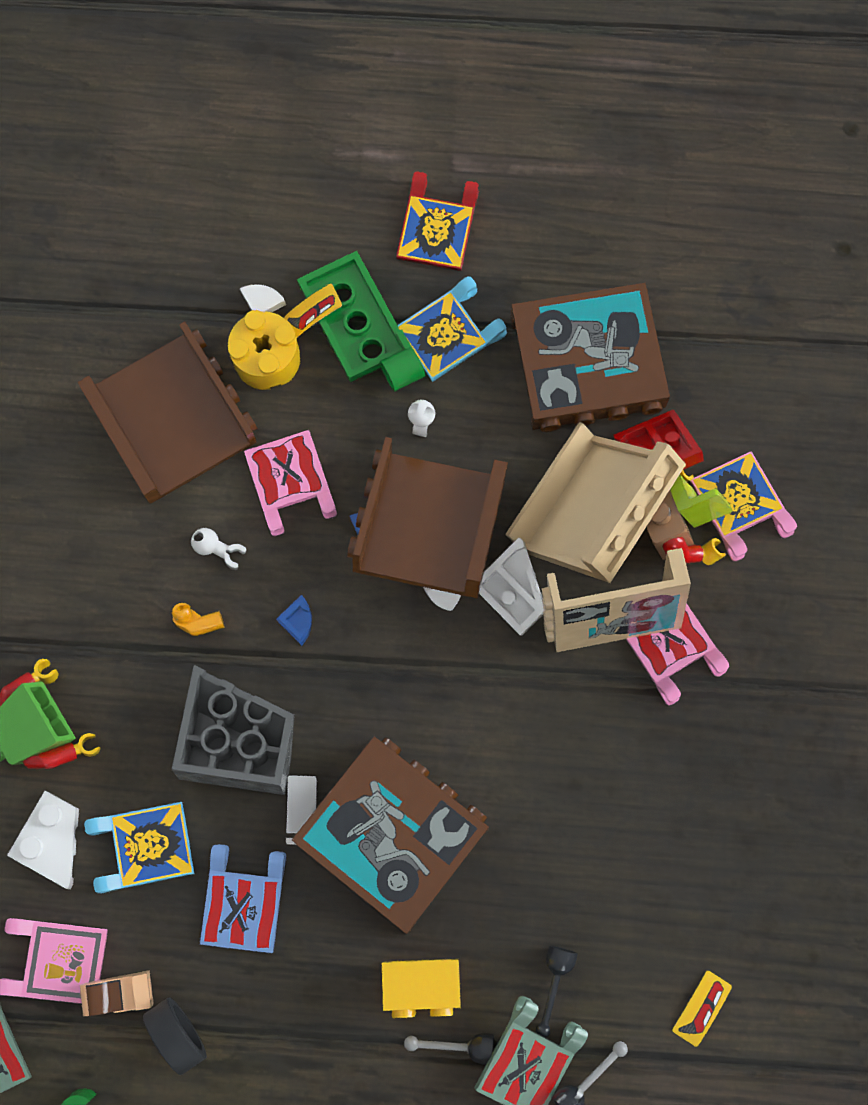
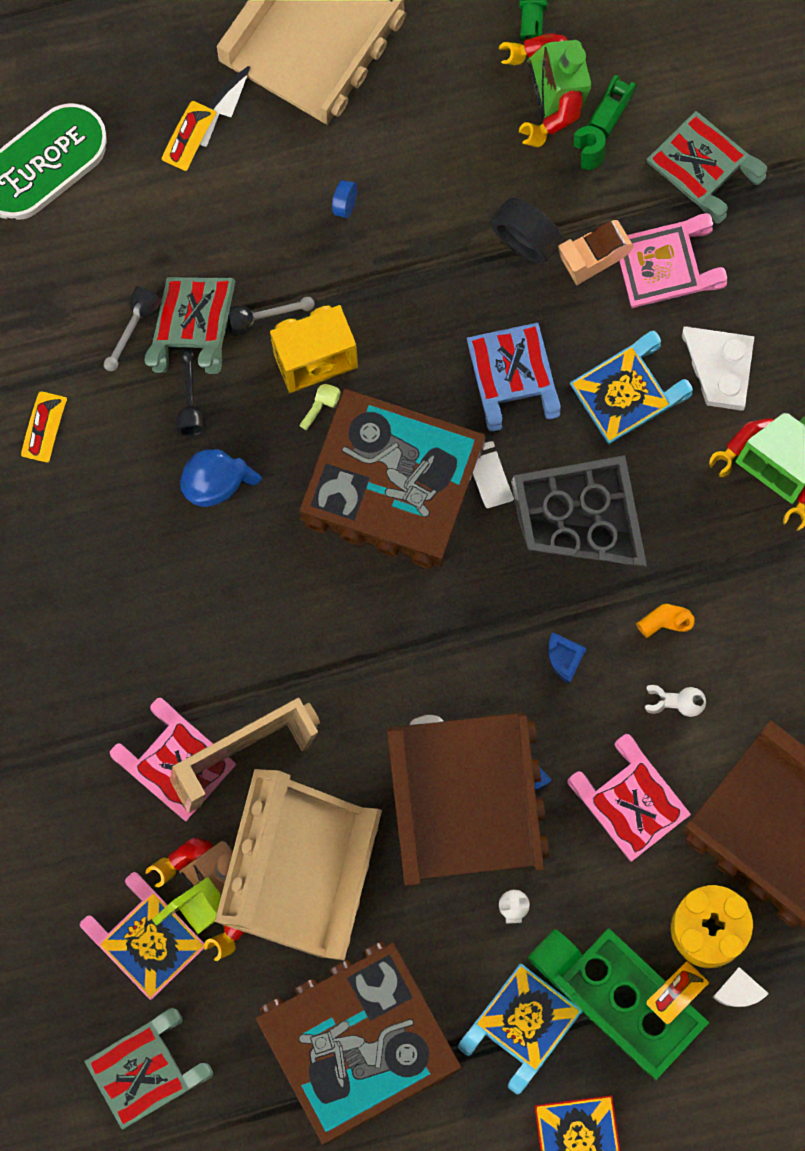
camera: 160 degrees right, 0 degrees up
white wing [479,538,544,635] -> none
red wing [613,409,704,470] -> none
none -> flag [84,1008,214,1130]
none -> blue hat [180,449,262,507]
none -> yellowish green hand [299,384,341,431]

